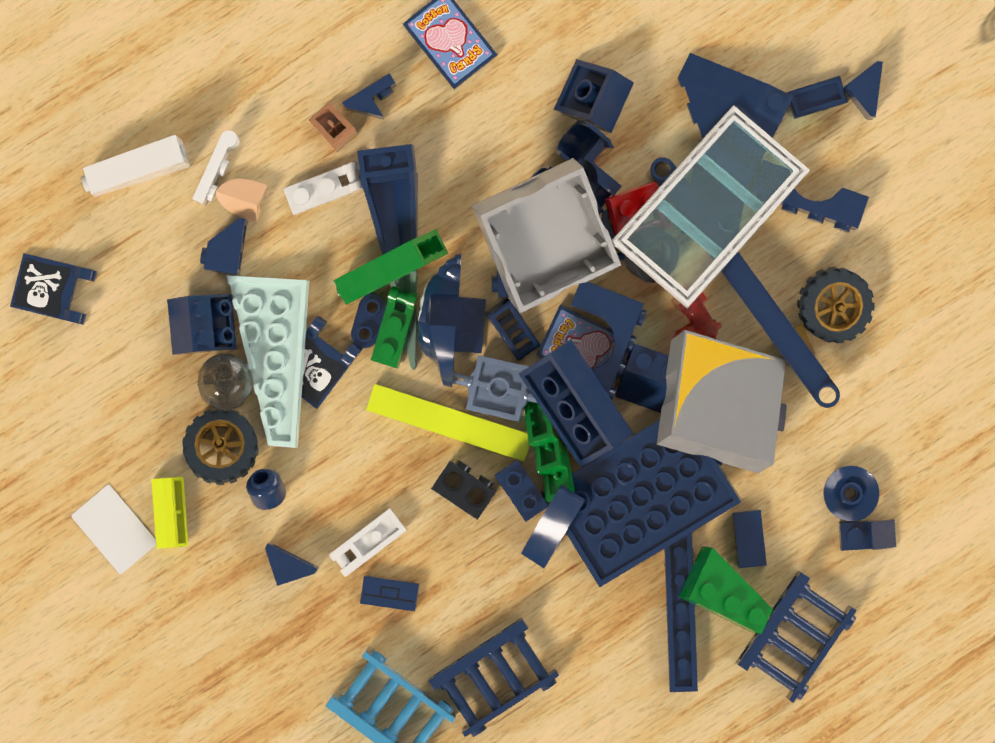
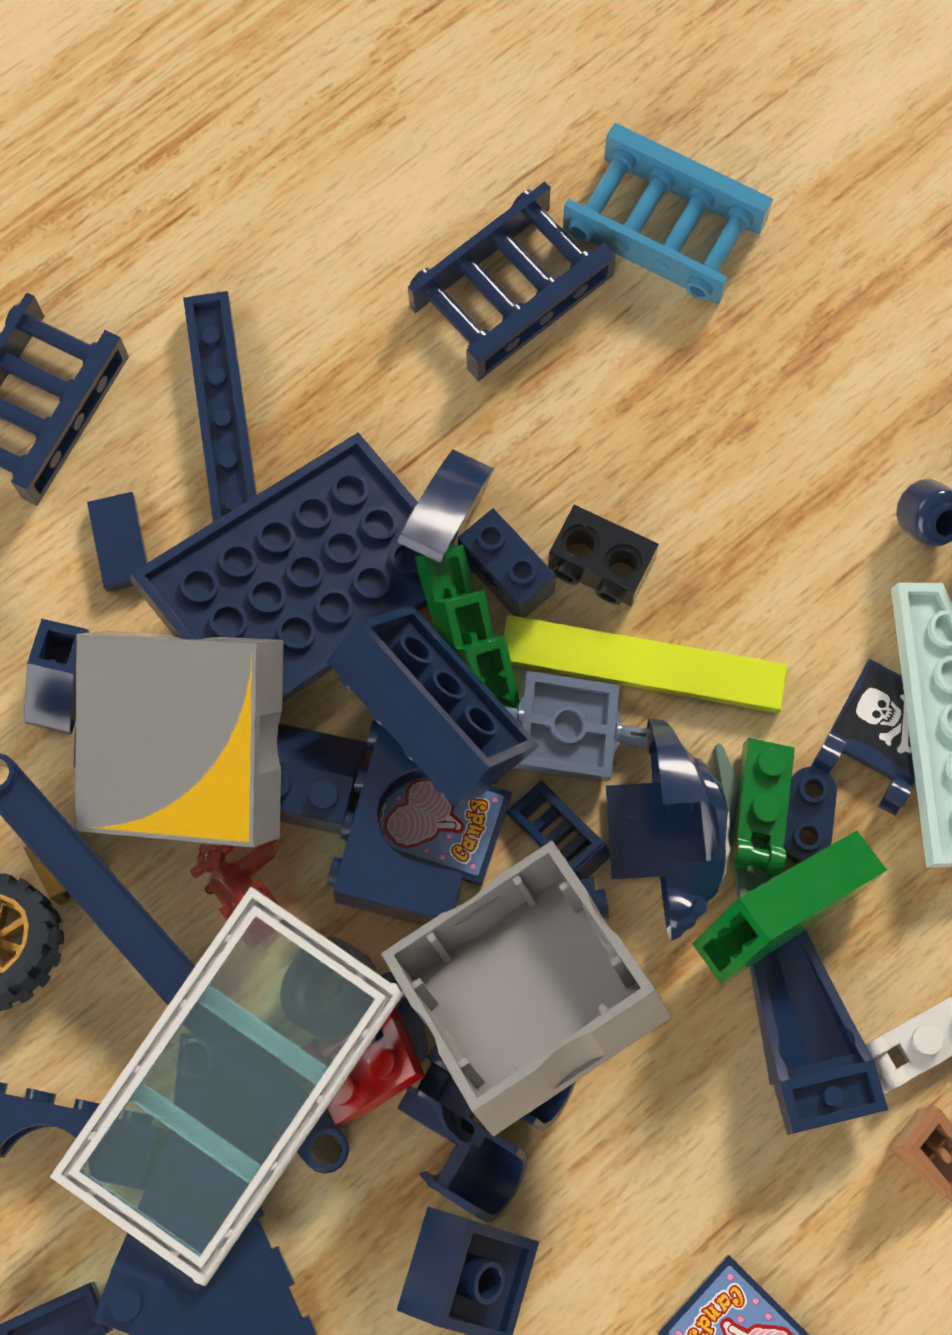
camera: 170 degrees right, 15 degrees down
dark blue slope [265,542,319,586] -> none
white plate [328,508,407,577] -> none
dark blue slope [342,73,396,119] -> none
dark blue tile [360,575,419,612] -> none
green wedge [679,546,773,634] -> none
none -> dark blue slope [24,618,90,734]

